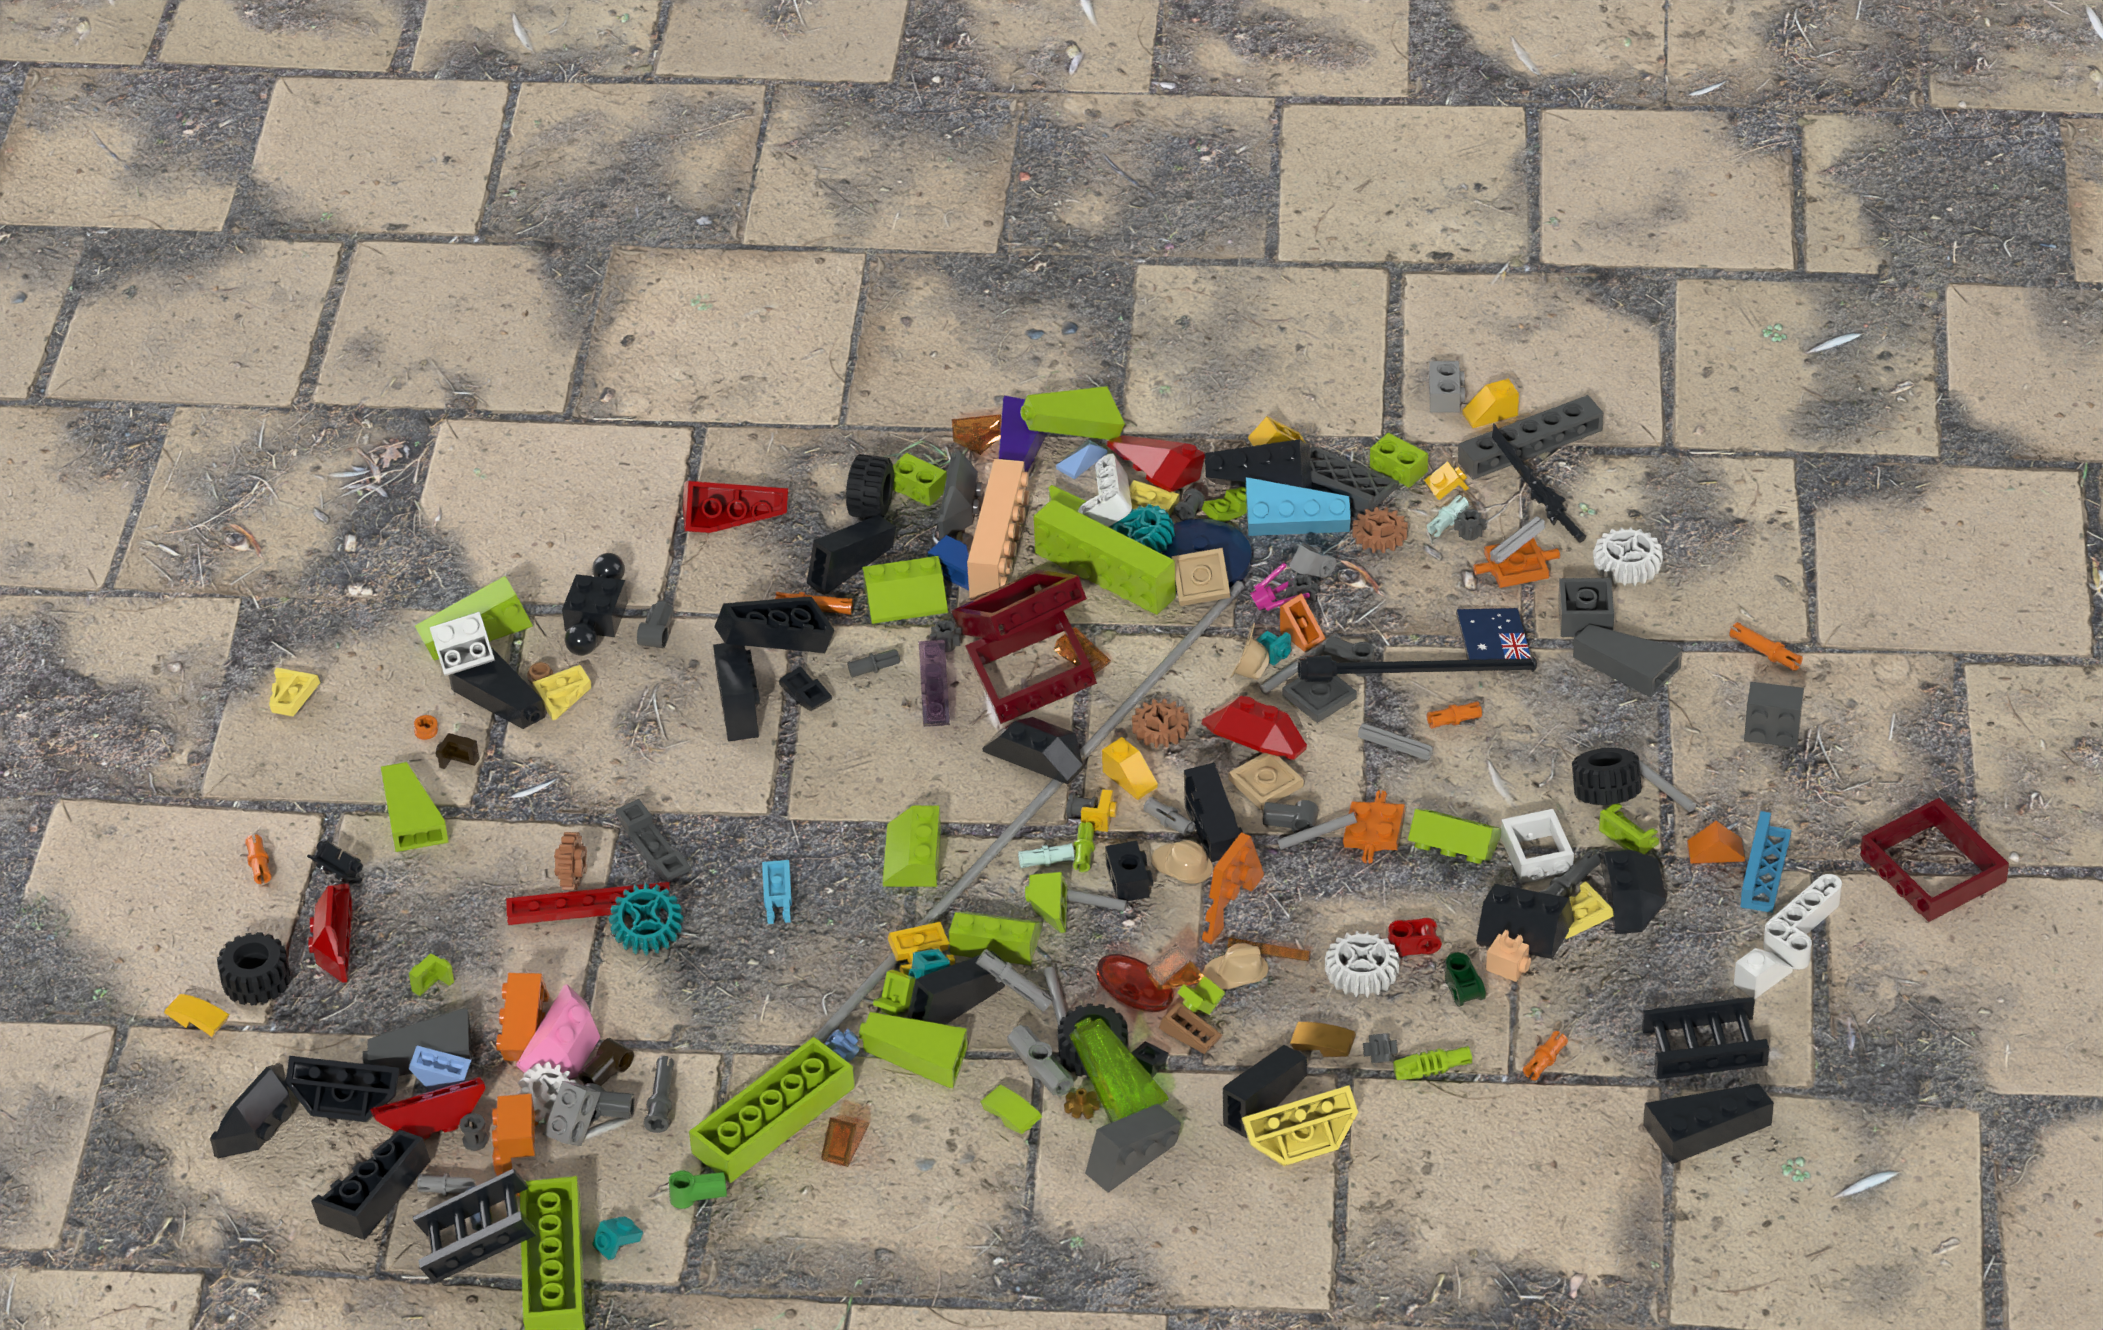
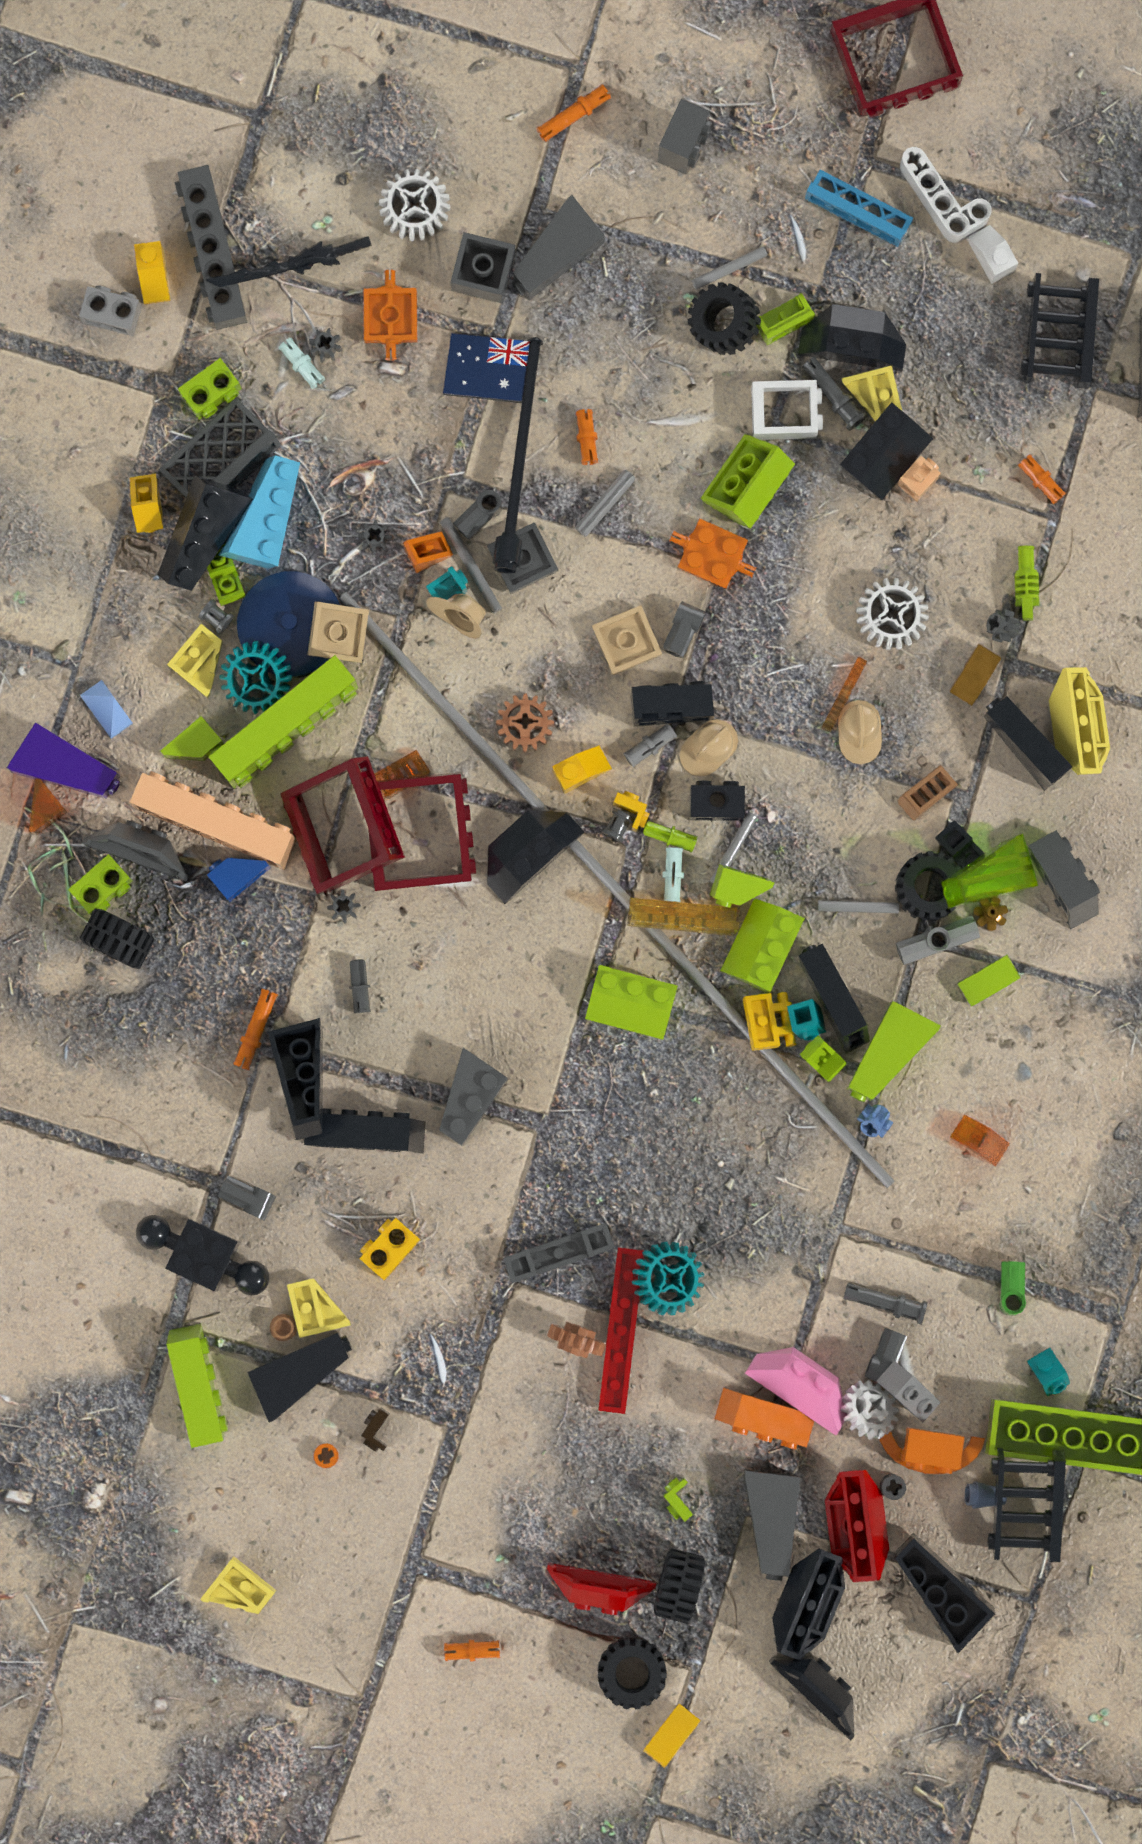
camera: 80 degrees left, 40 degrees up
black hinge [307,840,363,883] -> none
lime slope [381,762,449,852] -> none
light blue slope [409,1046,471,1092] -> none
light grey axle [417,1173,476,1196] -> none
white slope [429,612,495,676] -> none
dark brown piece [578,1038,634,1086] -> none
red wedge [683,481,788,533] -> none
lime brick [689,1037,855,1183] -> none
medium azure hinge [762,860,792,924] -> none
black slope [779,666,832,711] -> none
black slope [807,515,896,595] -> none
lime slope [862,556,948,624] -> none
clear purple slope [918,640,950,727] -> none
light grey pin [976,949,1053,1012] -> none
lime slope [1021,386,1125,440] -> none
white beam [1078,454,1132,527] -> none
clear red dish [1095,954,1174,1013] -> none
red wedge [1106,435,1205,493] -> none
clear orange slope [1145,943,1205,990] -> none
lime bracket [1177,977,1225,1015] -> none
red wedge [1201,696,1307,760] -> none
orange wing [1202,832,1264,944] -> none
dark pink plant [1250,563,1310,611] -> none
light grey bar [1277,812,1357,850] -> none
light grey piece [1289,543,1336,578] -> none
nougat gear [1352,507,1408,553] -> none
red piece [1388,918,1442,957] -> none
yellow bracket [1424,461,1469,500] -> none
dark green piece [1445,952,1486,1007] -> none
light grey axle [1490,516,1545,564] -> none
orange slope [1687,821,1745,864] -> none
none -> yellow brick [359,1218,421,1280]
none -> dark grey wedge [439,1048,508,1146]
none -> clear yellow fence [627,898,739,936]
none -> black tyre [653,1548,705,1624]

